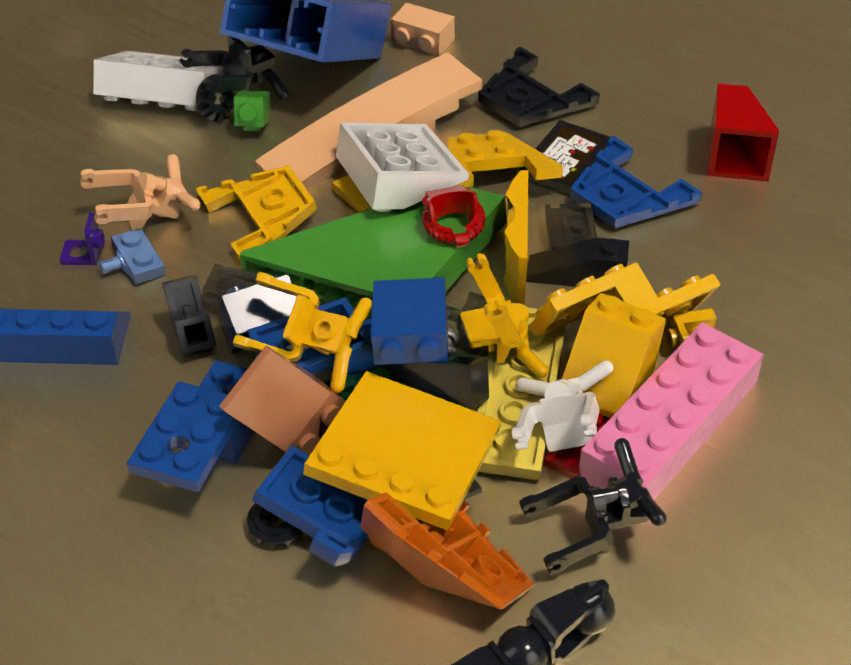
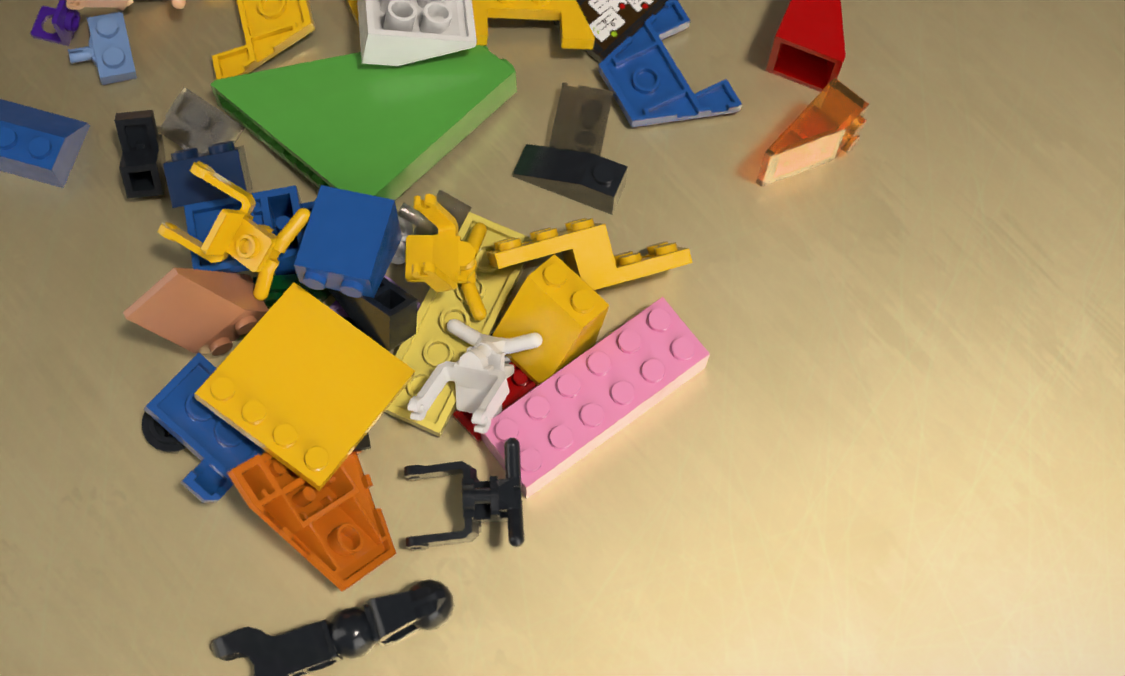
camera: 10 degrees right, 25 degrees up
blue bracket [127,360,255,492] -> none
red piece [422,185,486,248] -> none
yellow slope [502,170,528,305] -> none
yellow bracket [666,308,717,351] -> none
none -> clear orange slope [756,77,869,187]

